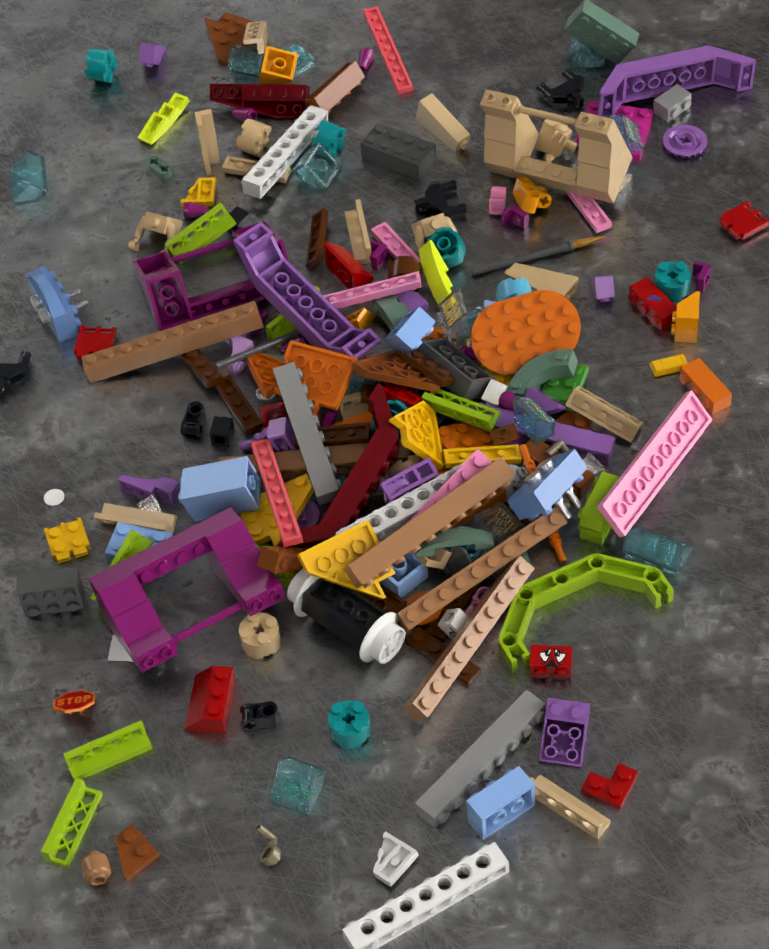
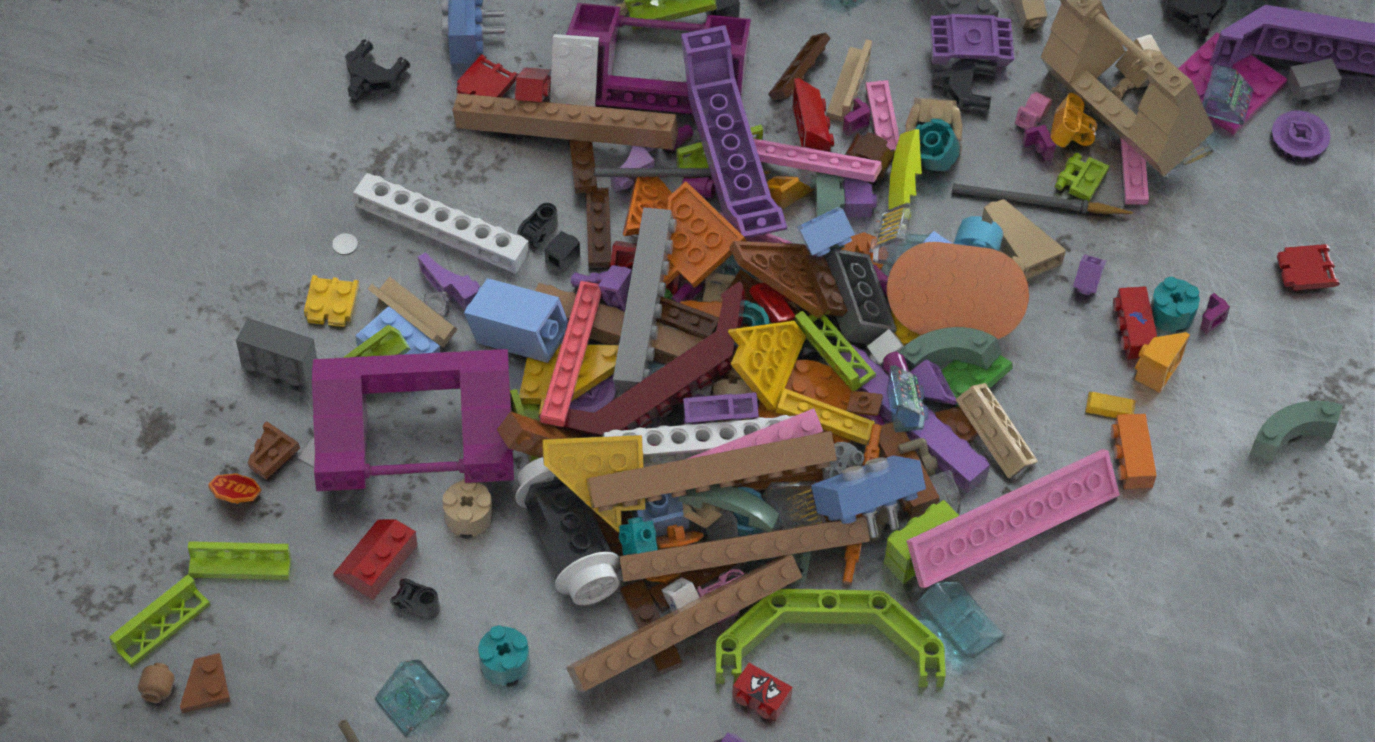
camera: 20 degrees right, 5 degrees up
none -> dark orange wing [247,421,300,479]
none -> white brick [353,173,529,274]
none -> red brick [515,67,551,102]
none -> white plate [550,34,599,107]
none -> teal brick [619,517,658,555]
none -> orange piece [656,524,704,548]
none -> medium lavender plate [929,14,1015,67]
none -> lime plate [1055,153,1109,202]

